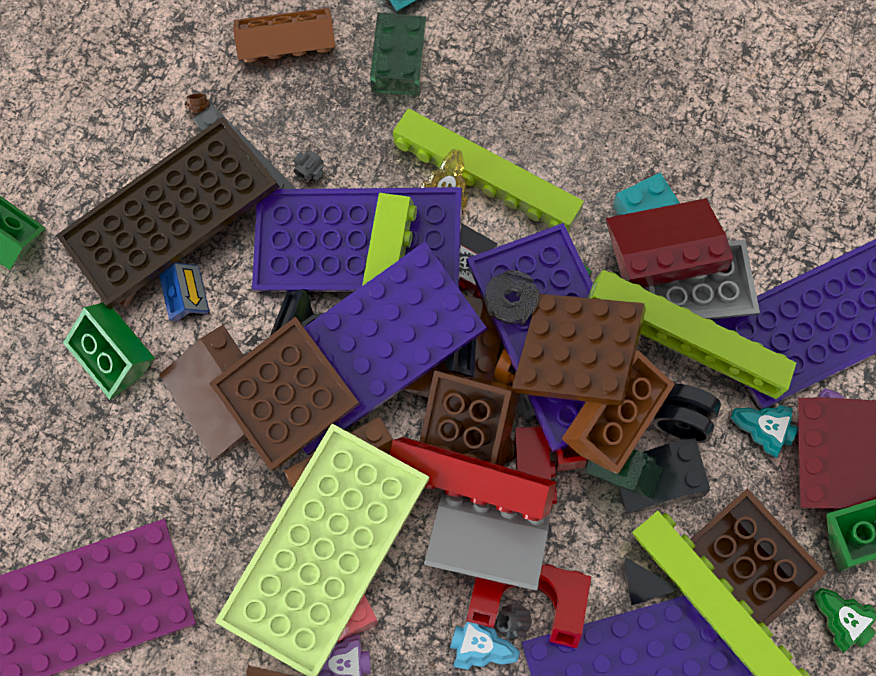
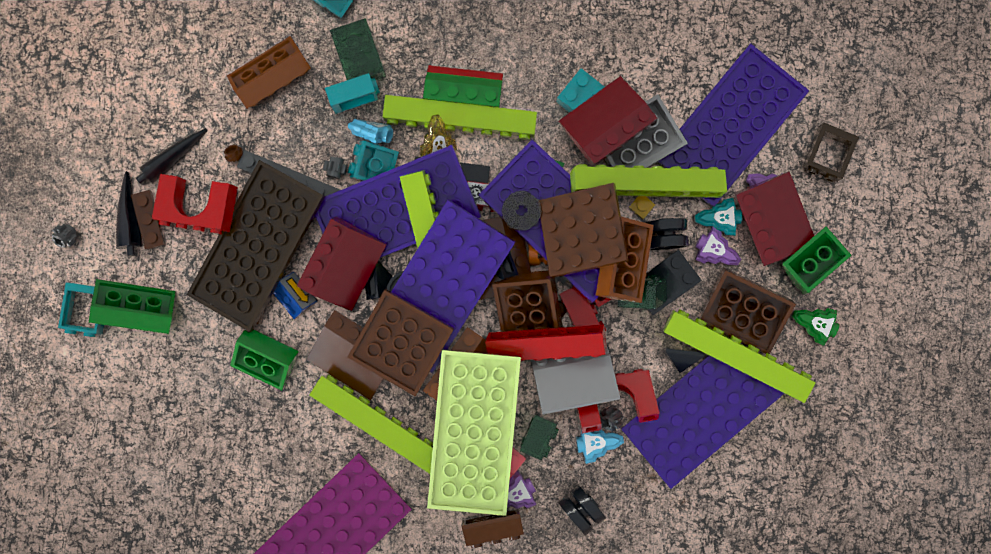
camera: 25 degrees left, 15 degrees up
none -> black piece [116,171,142,257]
none -> reddish brown plate [131,190,165,250]
none -> black piece [136,128,208,184]
none -> red arch [152,174,238,235]
none -> dark red slope [297,216,387,311]
none -> lime brick [309,374,433,474]
none -> teal window [325,73,380,114]
none -> medium azure rock [348,119,393,143]
none -> teal plate [348,140,399,182]
none -> green slope [423,65,503,108]
none -> clear green brick [519,413,559,461]
none -> yellow plate [629,196,656,220]
none -> medium lavender rock [695,227,741,265]

